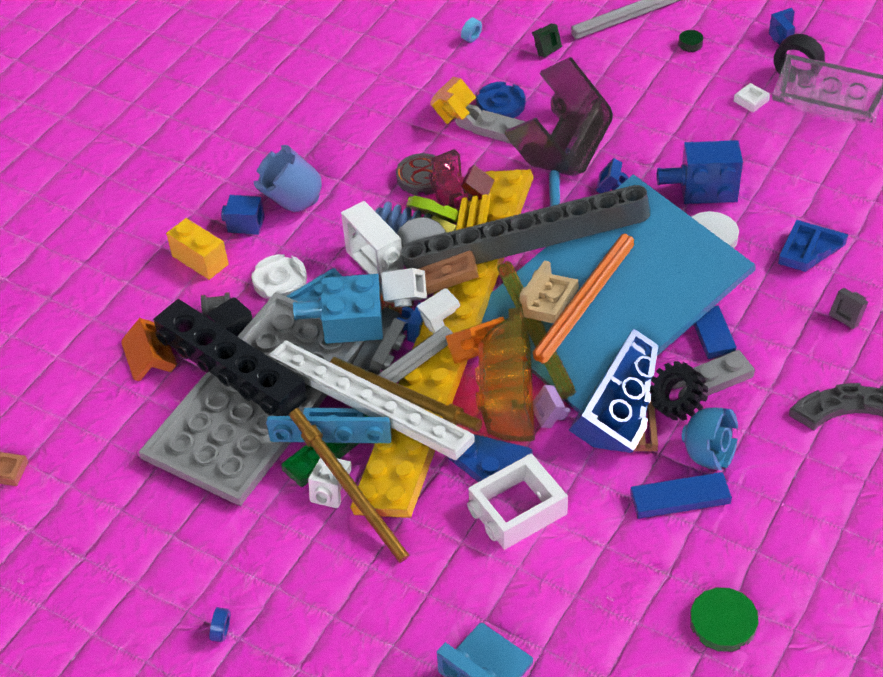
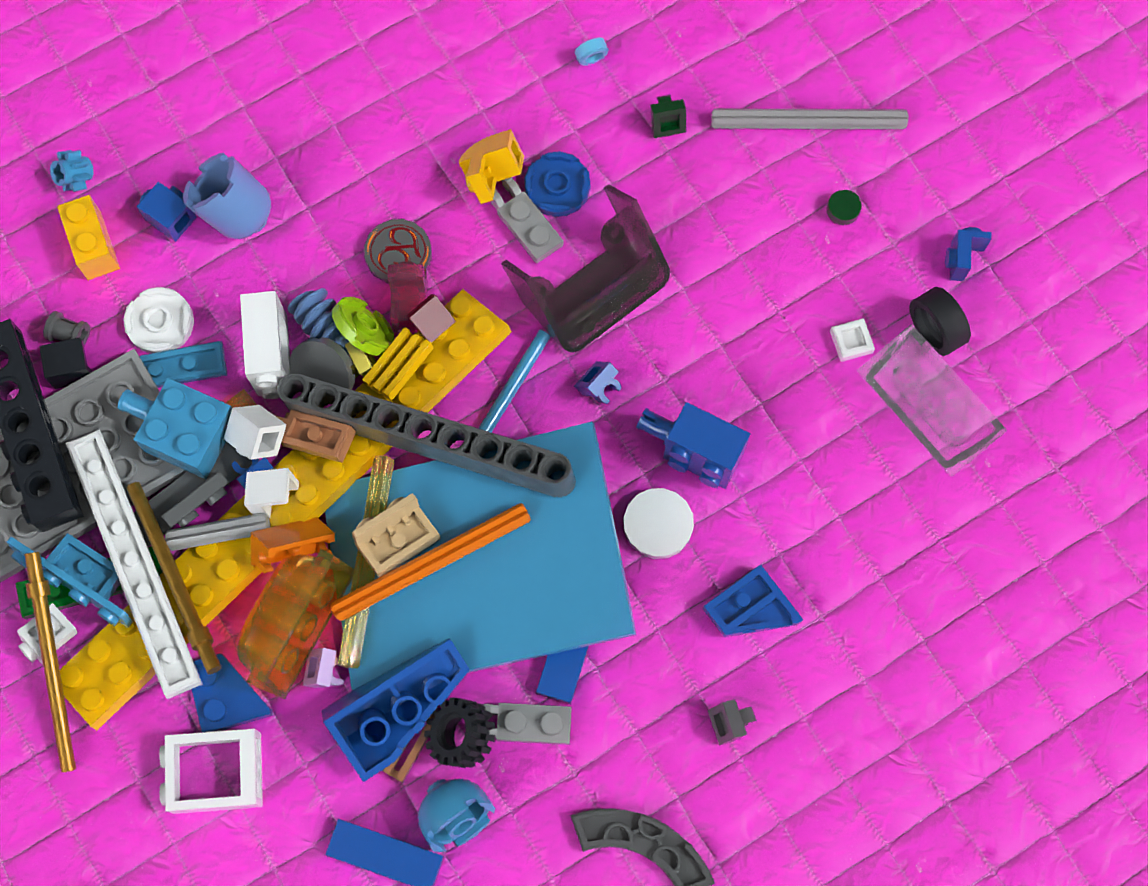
camera: 25 degrees right, 25 degrees up
none -> dark azure gear [50,150,94,192]

